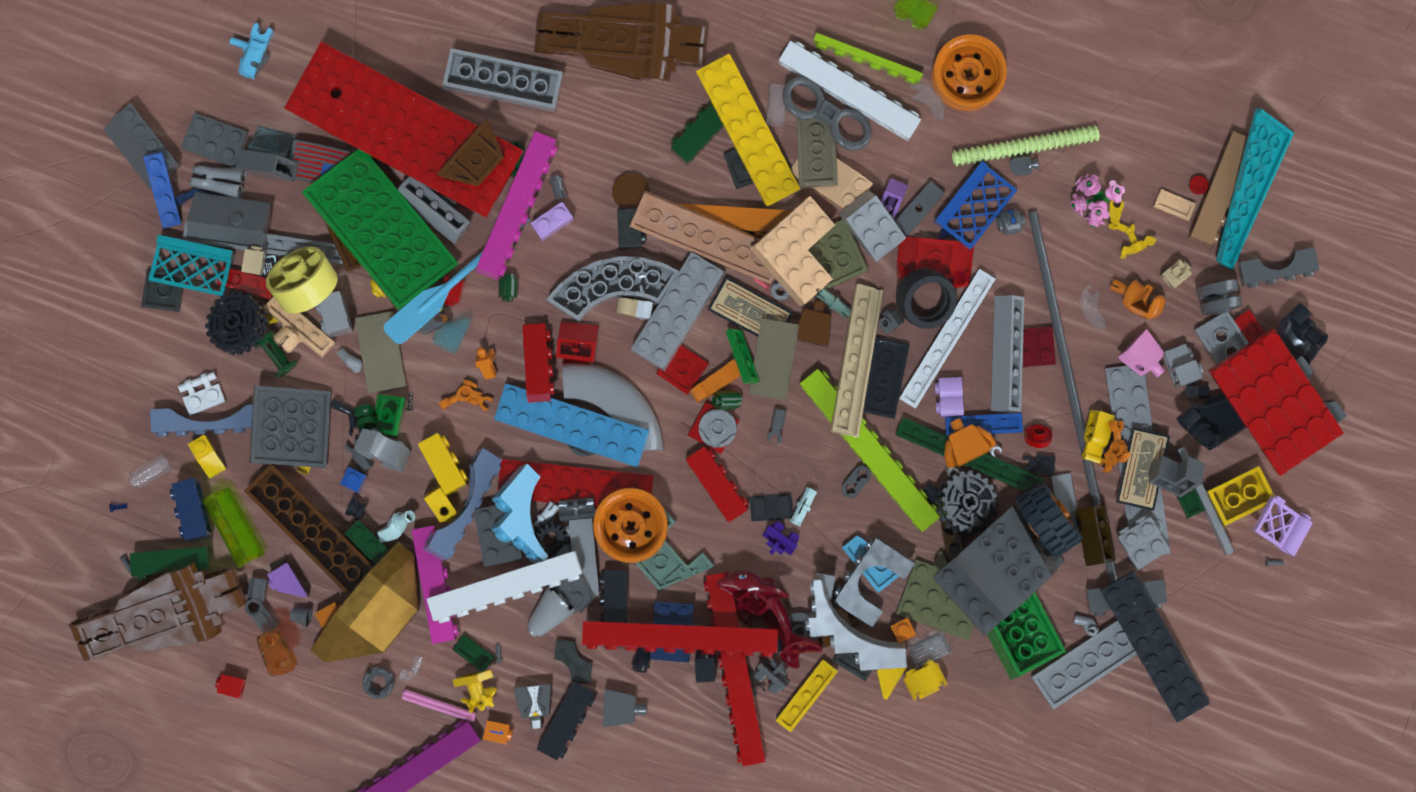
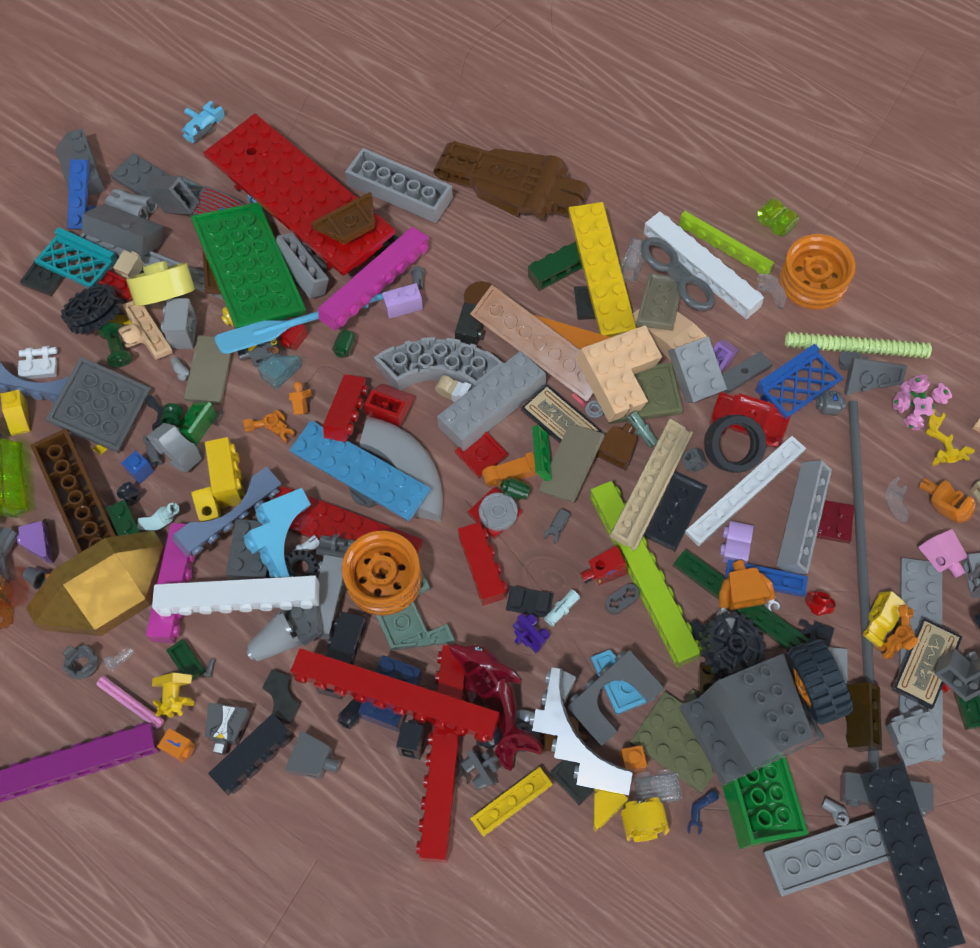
camera: 20 degrees right, 20 degrees down
none -> red torso [580,546,628,585]
none -> dark blue arm [687,790,719,835]
none -> dark grey wing [844,357,907,395]

